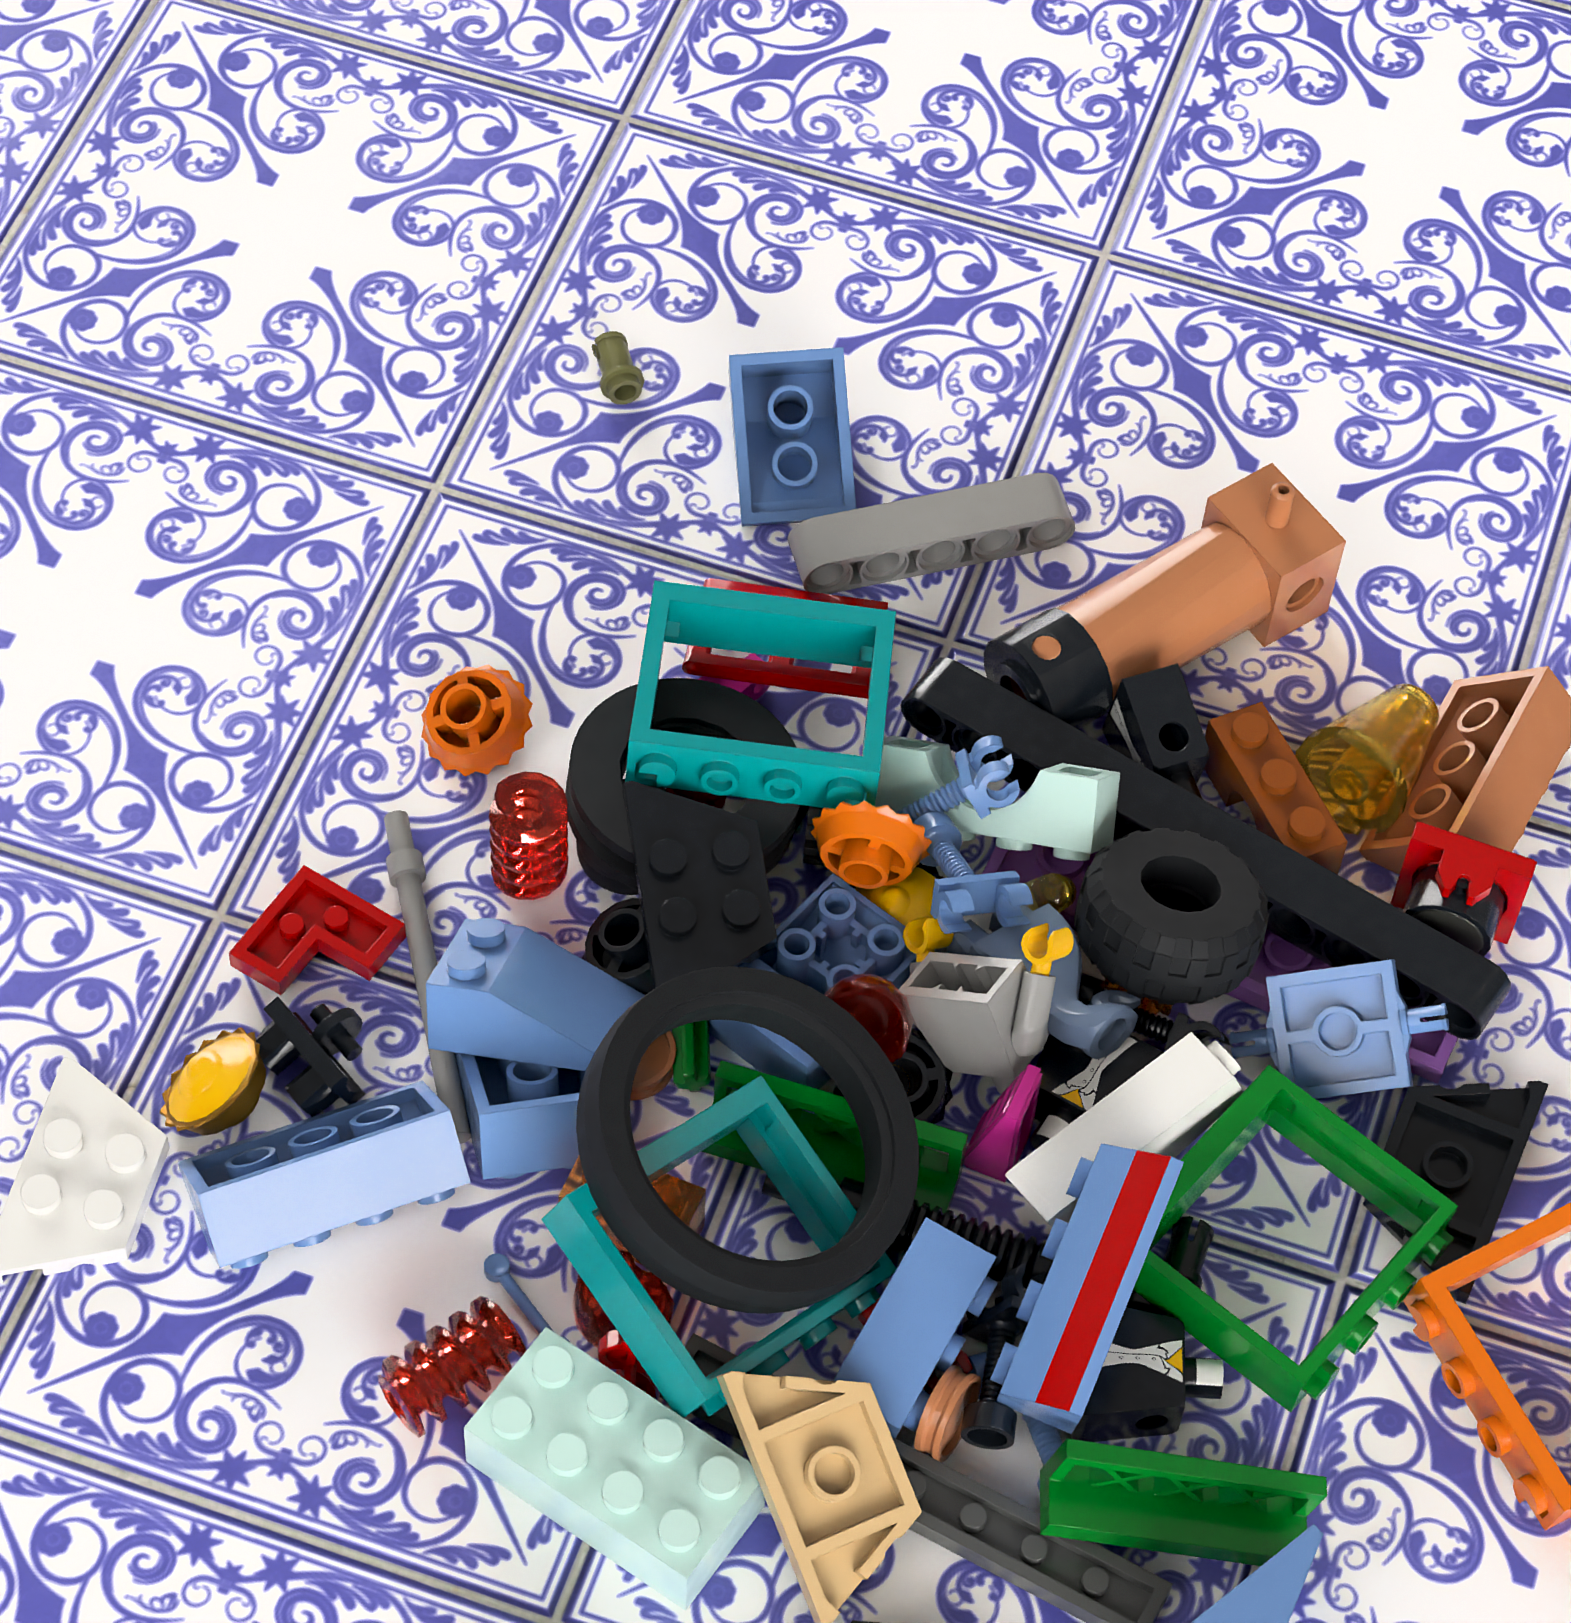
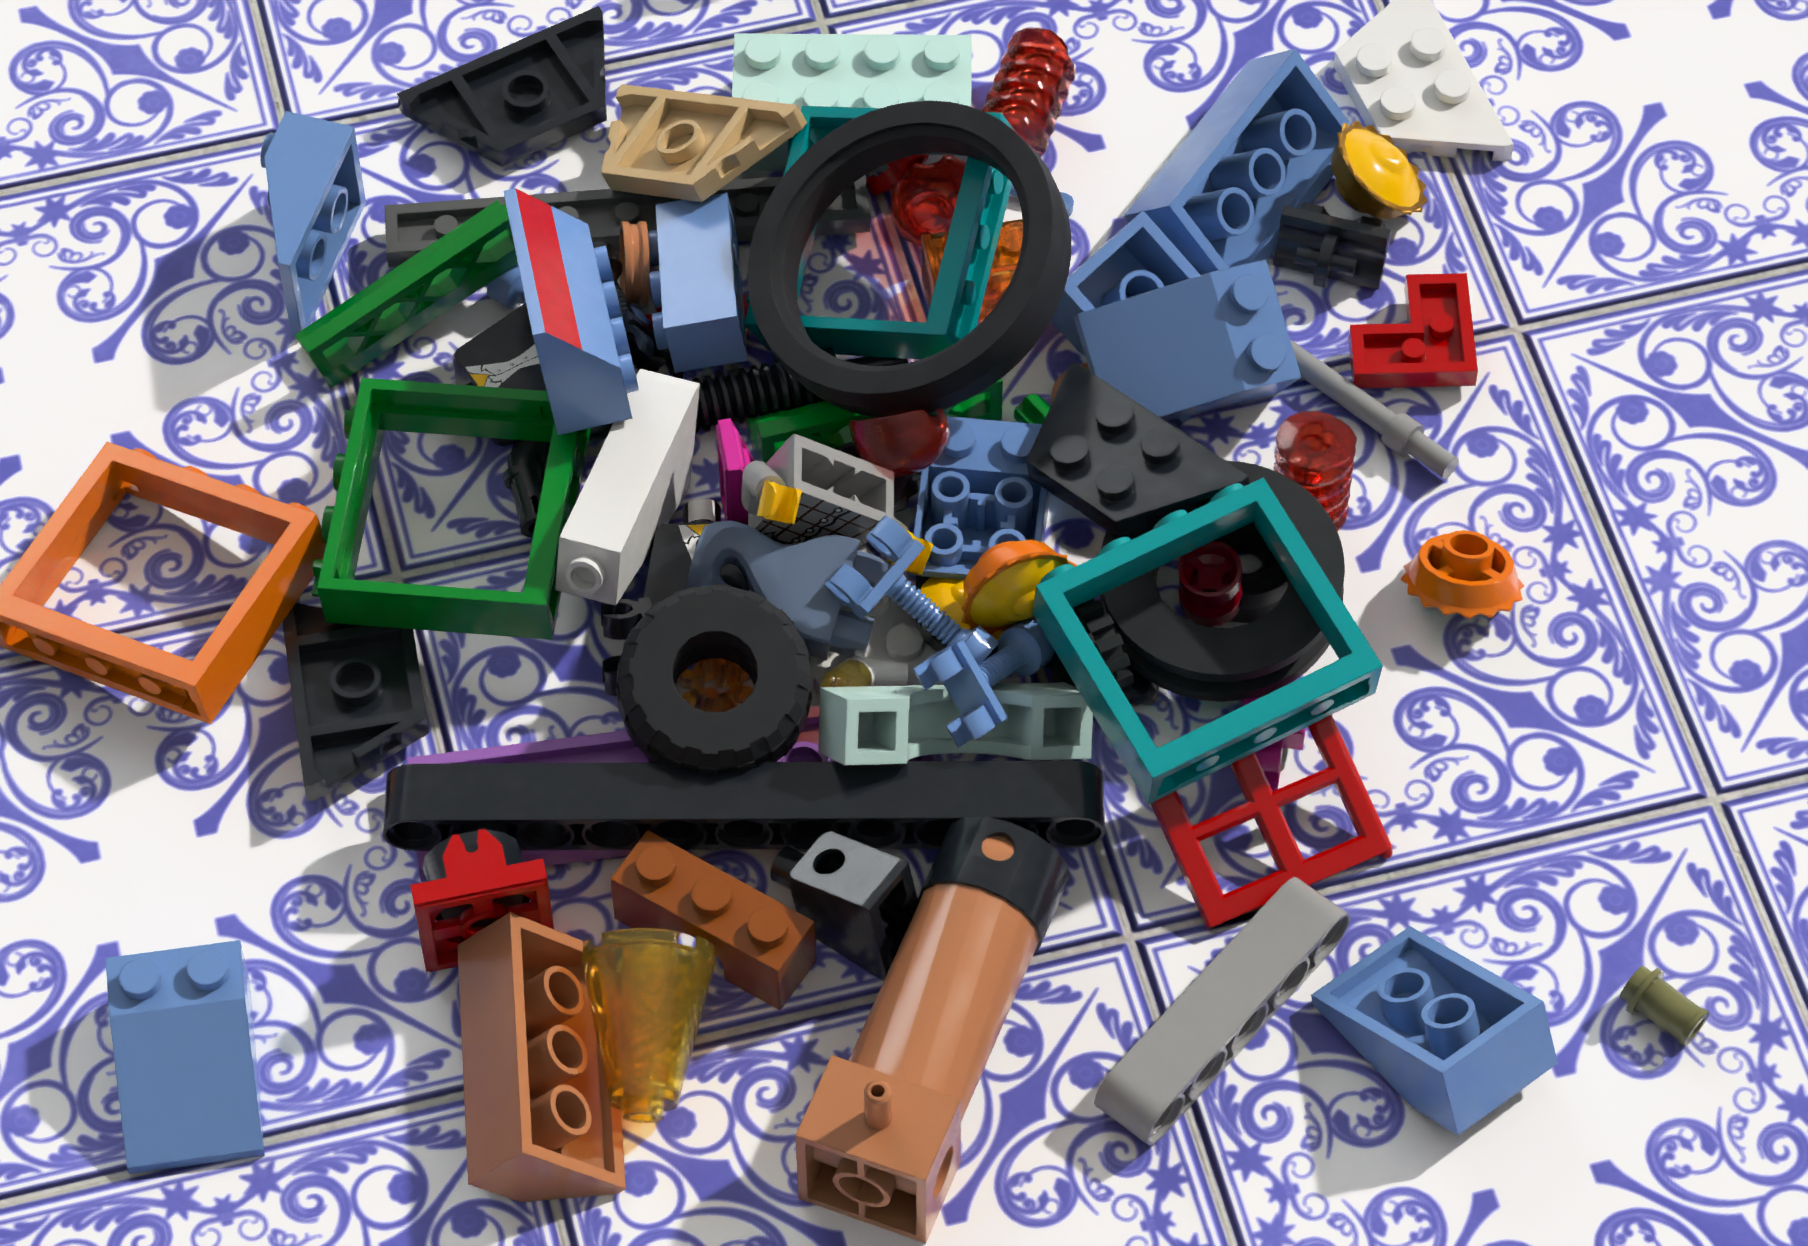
camera: 150 degrees right, 0 degrees up
medium blue plate [1230,959,1449,1099] -> none

